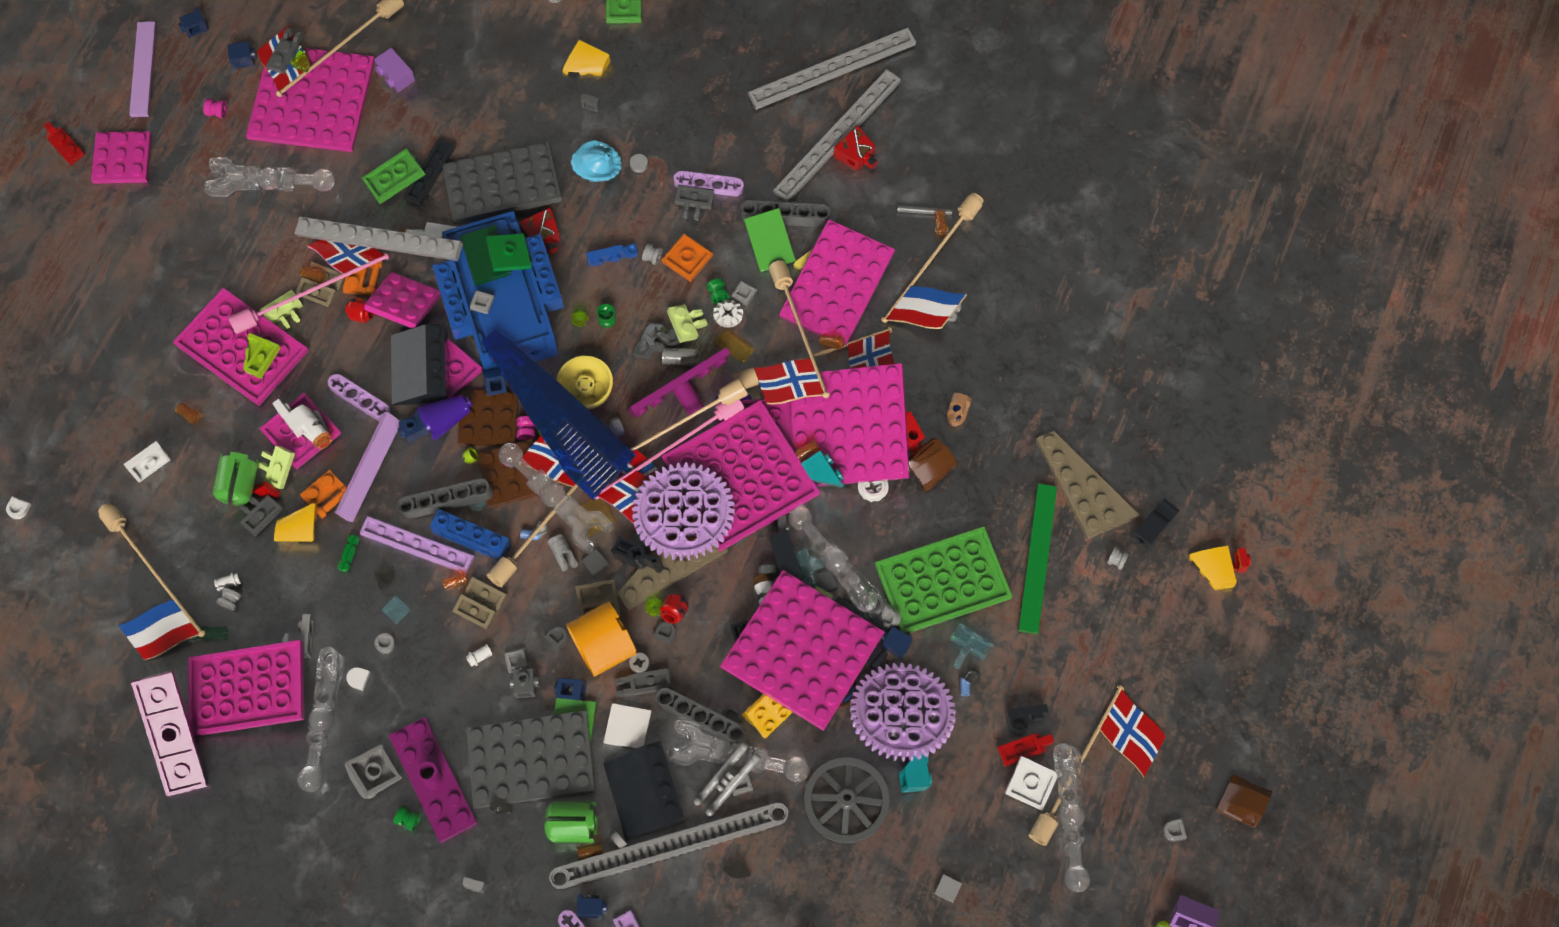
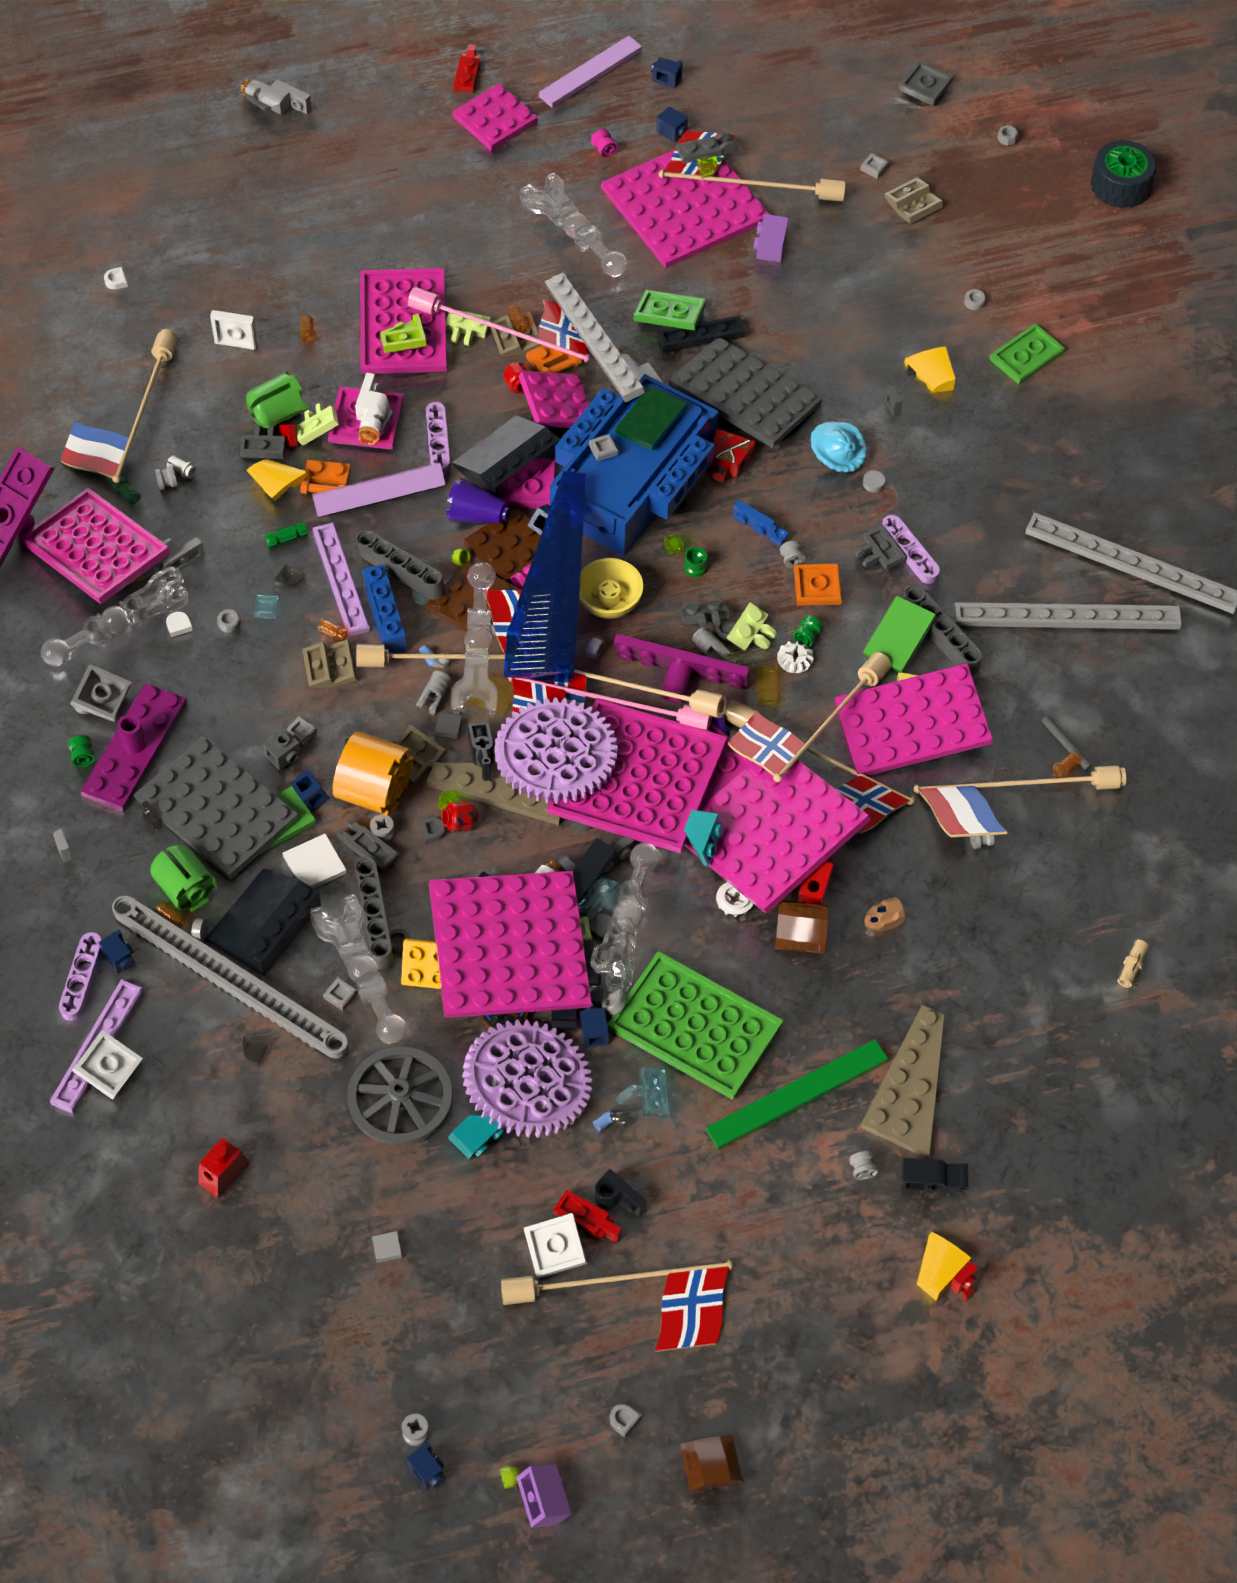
camera: 50 degrees right, 10 degrees down
dark blue brick [397,411,429,443] -> none
white pin [466,644,493,667] -> none
green plate [486,234,532,272] -> none
light grey piece [693,743,761,816] -> none
light grey tile [731,281,757,306] -> none
clear orange pin [795,439,820,461] -> none
clear orange pin [819,334,844,350] -> none
red torso [834,126,878,170] -> none
clear piece [1053,743,1091,893] -> none
none -> tan pin [1117,940,1149,988]

